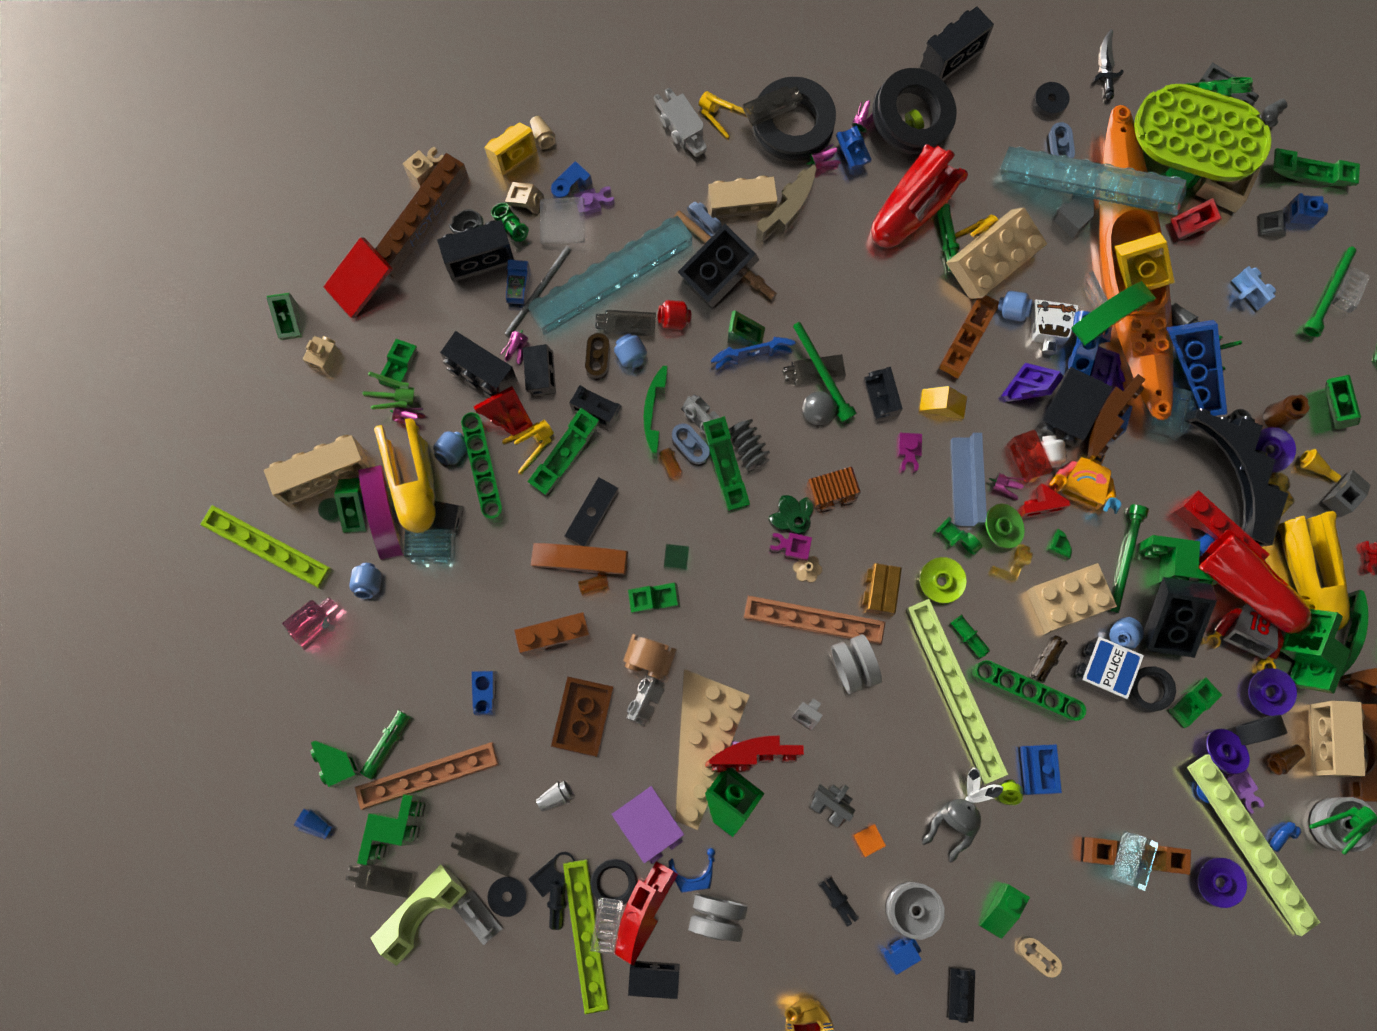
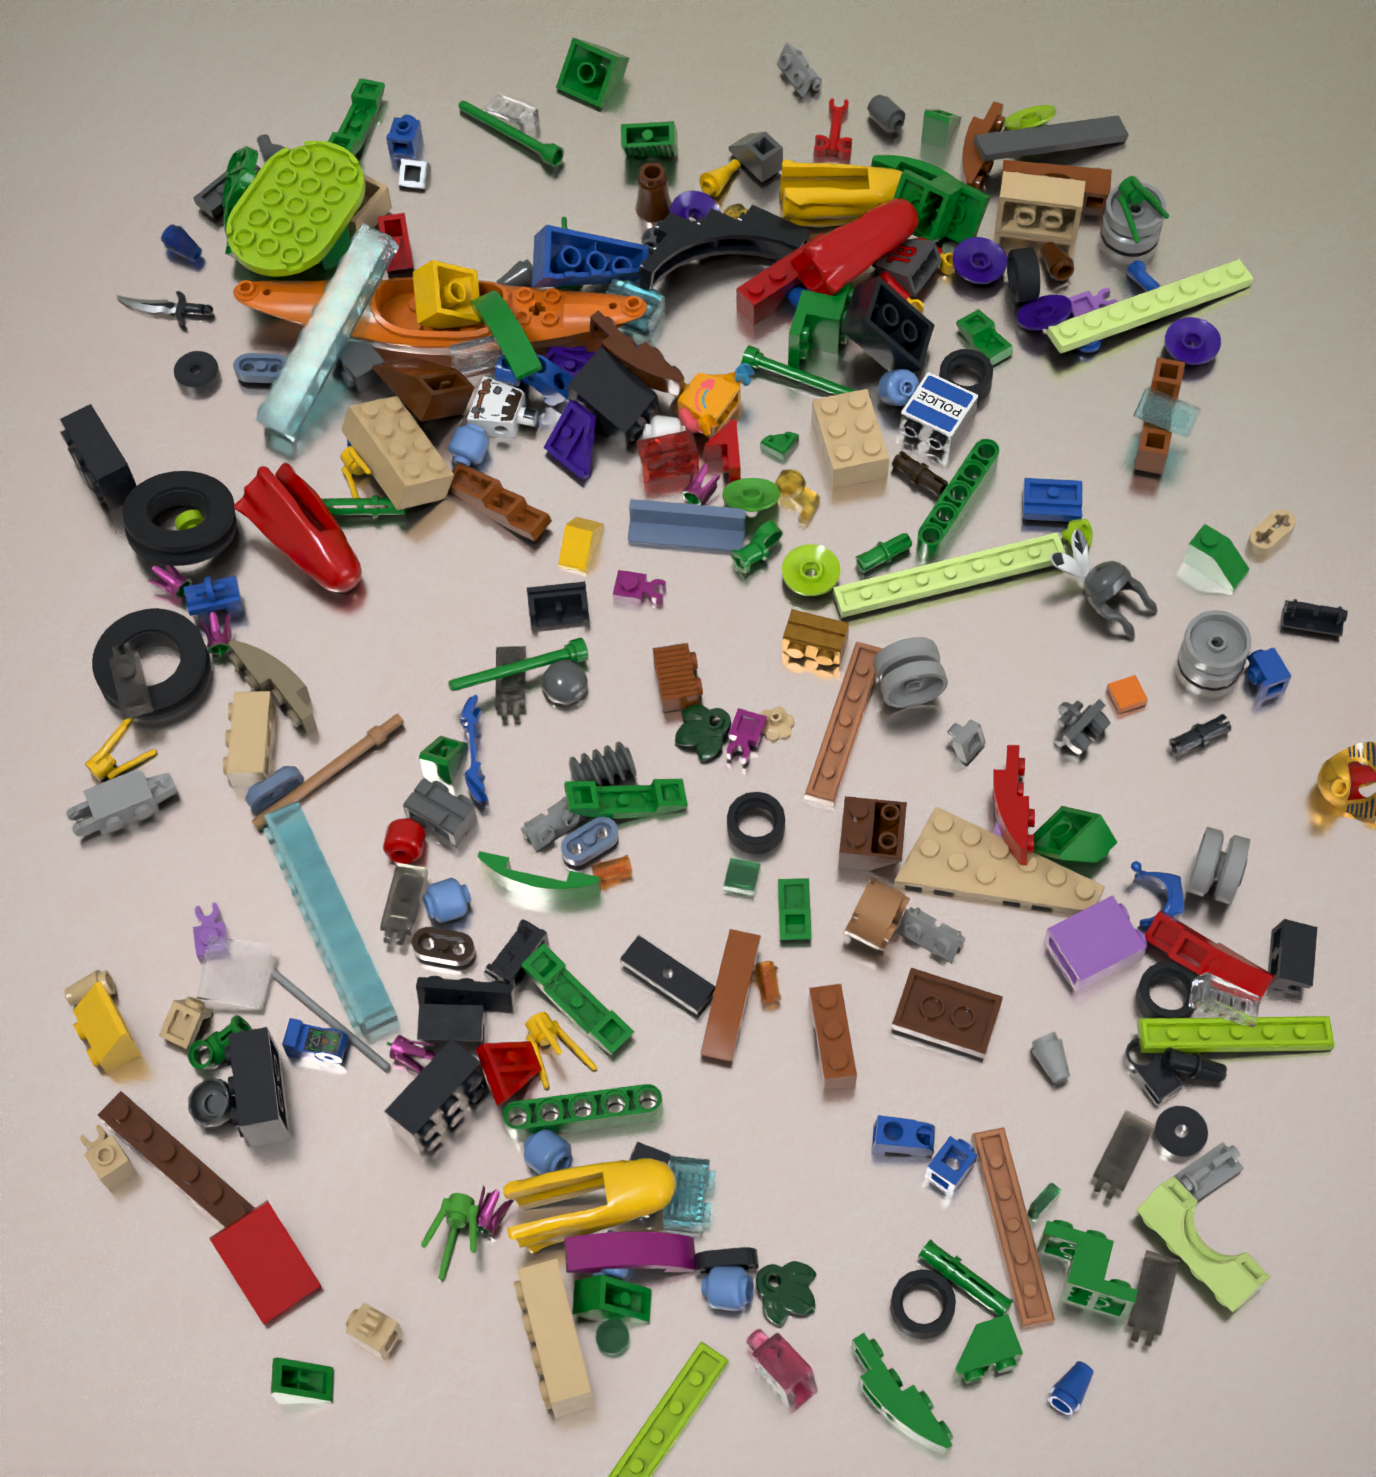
camera: 80 degrees left, 15 degrees down
green slope [378,339,417,389] -> none
blue leg [551,161,593,204] -> none
black brick [678,223,759,308] -> none
light blue hips [1231,266,1276,311] -> none
none -> clear blue cone [161,224,202,262]
none -> reddish brown slope [372,358,475,422]
none -> dark grey brick [403,778,477,846]
none -> black tile [416,976,515,1012]
none -> black beam [694,1247,759,1276]
none -> black tyre [727,791,785,854]
none -> dark green plate [756,1261,816,1326]
none -> reddish brown slope [838,796,907,871]
none -> green slope [851,1333,953,1455]
none -> black tyre [890,1269,956,1339]
none -> blue brick [925,1136,977,1196]
none -> clear green tile [1027,1182,1061,1223]

